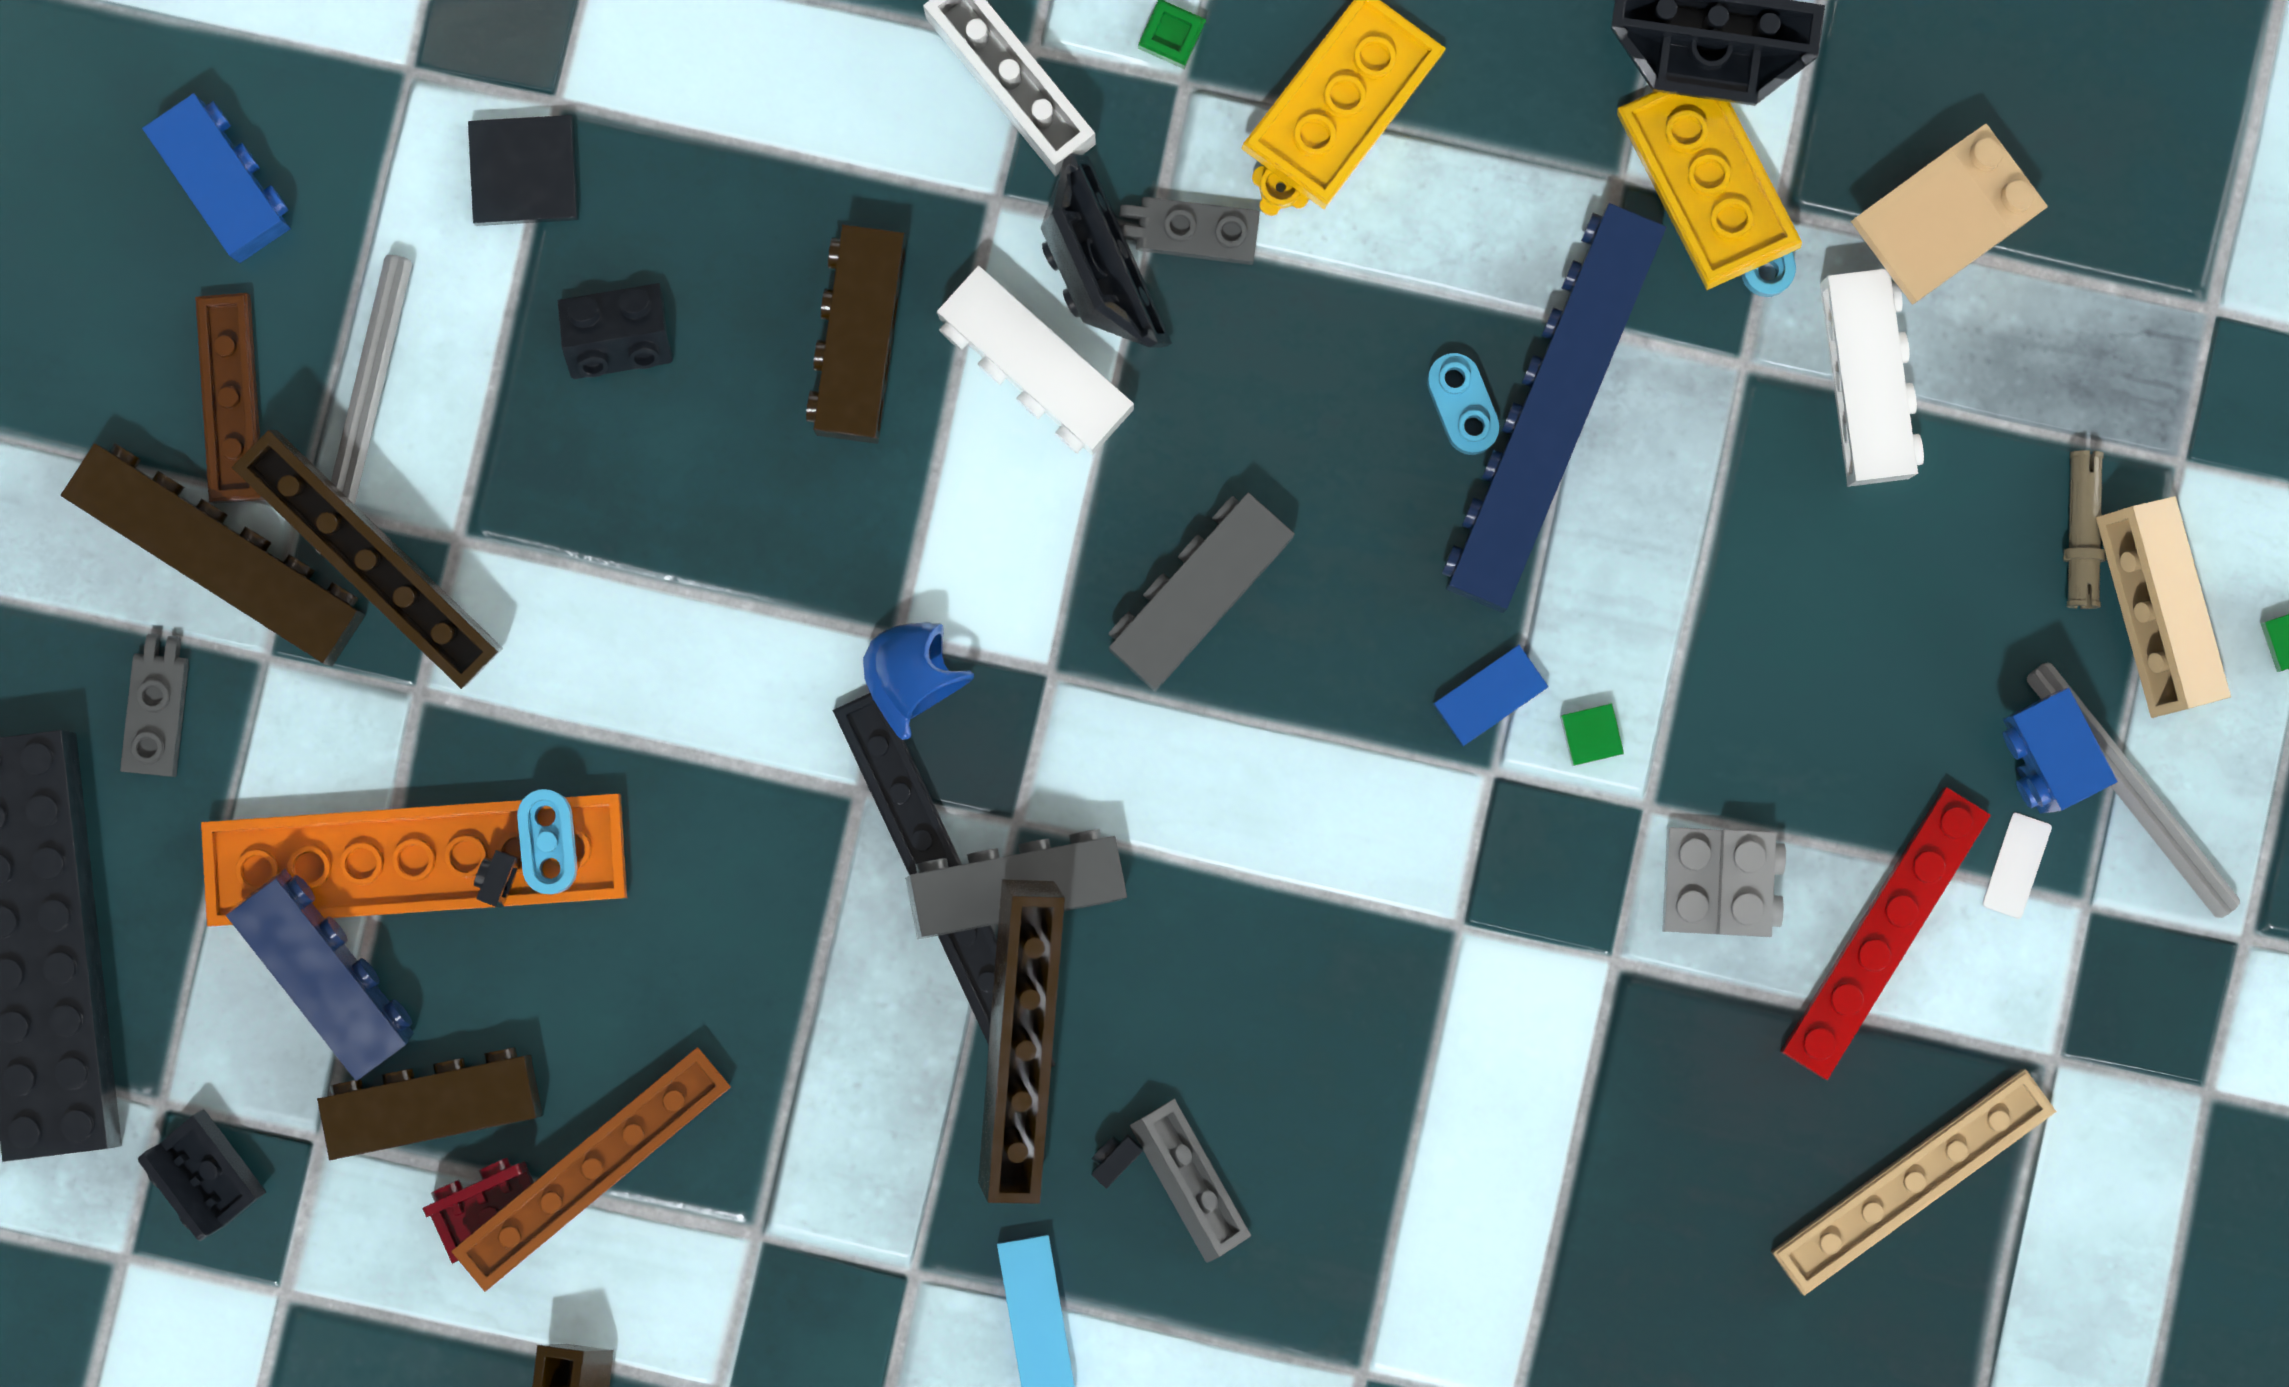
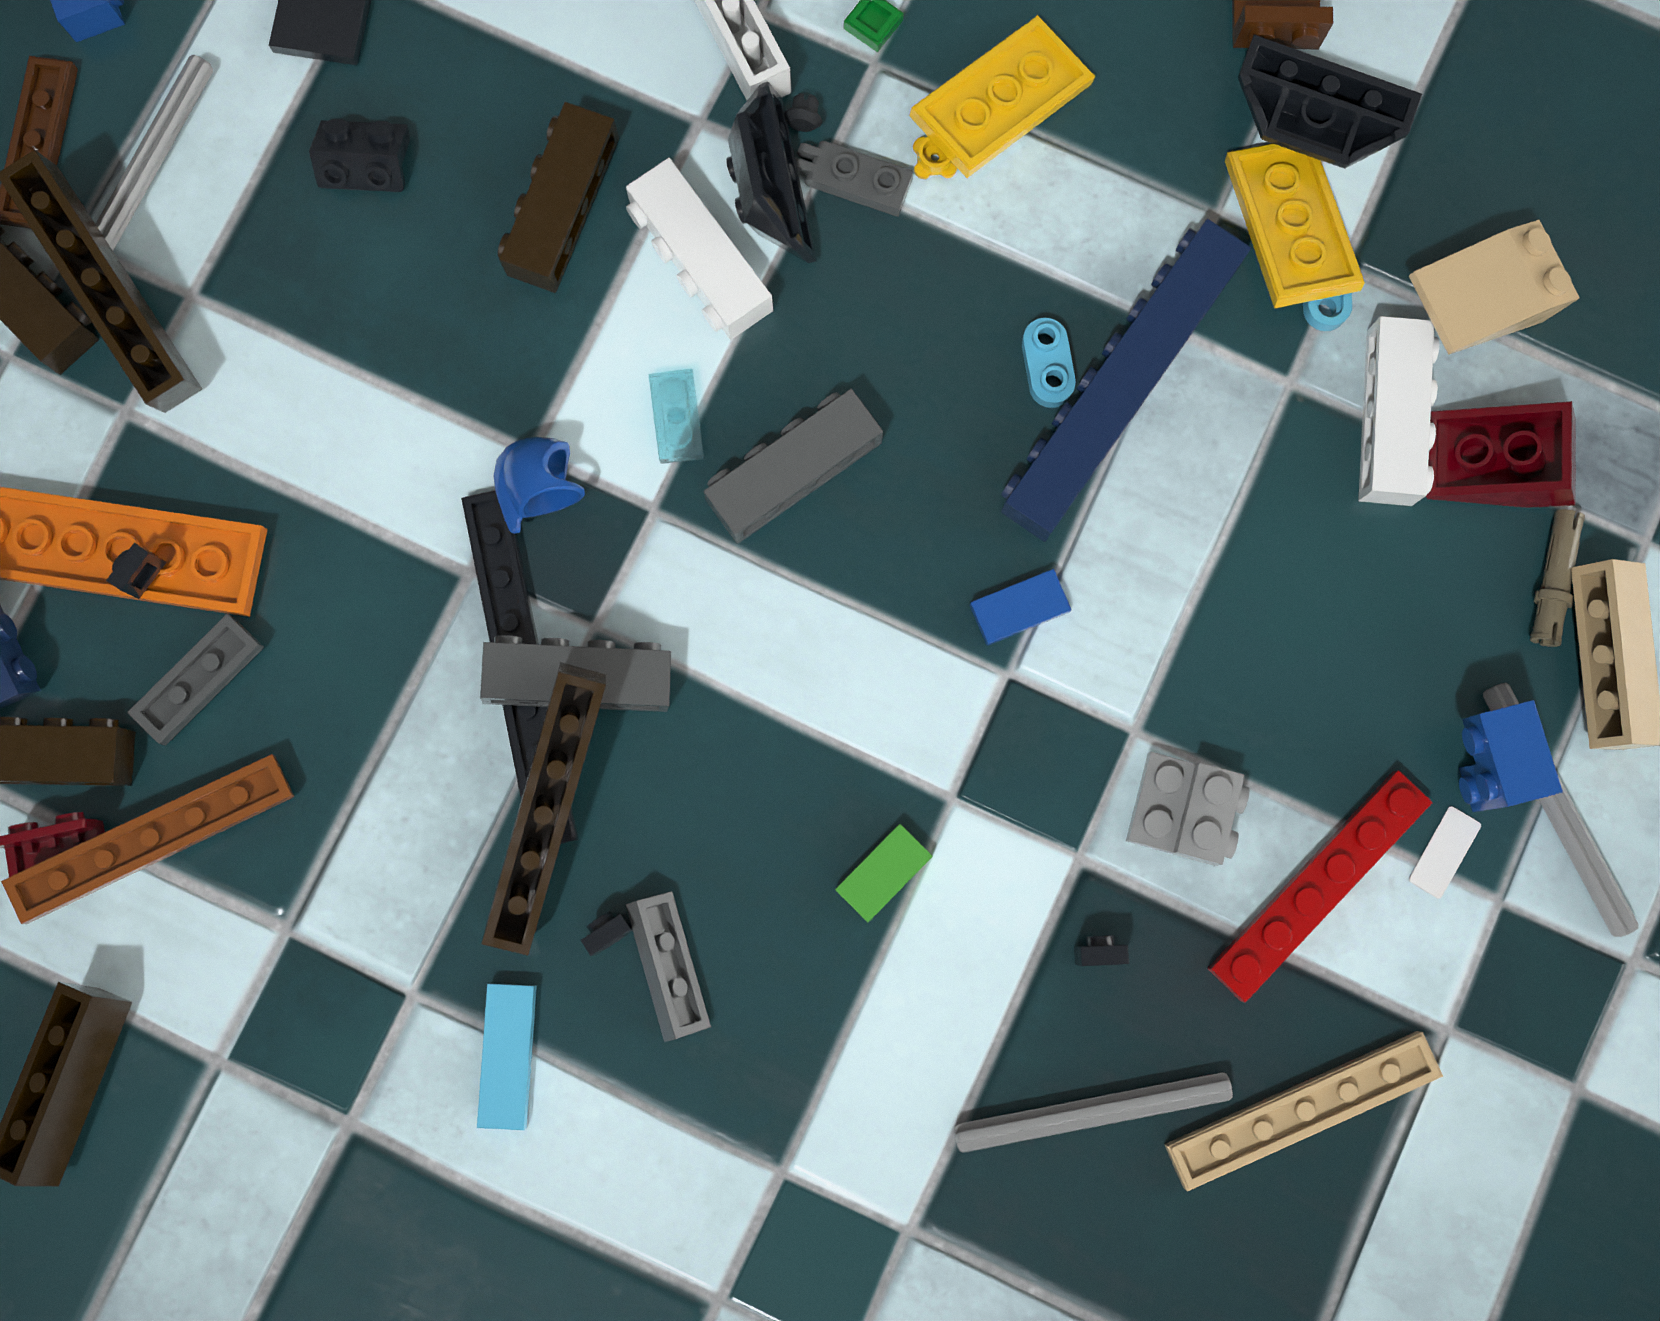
camera: 15 degrees right, 5 degrees down
medium azure plate [517,789,578,895] -> none
green tile [1560,703,1624,766] -> none
none -> dark grey plate [127,614,264,746]
none -> clear light blue plate [648,368,705,464]
none -> black piece [785,93,822,132]
none -> bright green tile [835,824,933,923]
none -> light grey axle [954,1072,1233,1153]
none -> black plate [1074,935,1129,966]
none -> dark red slope [1426,401,1576,508]

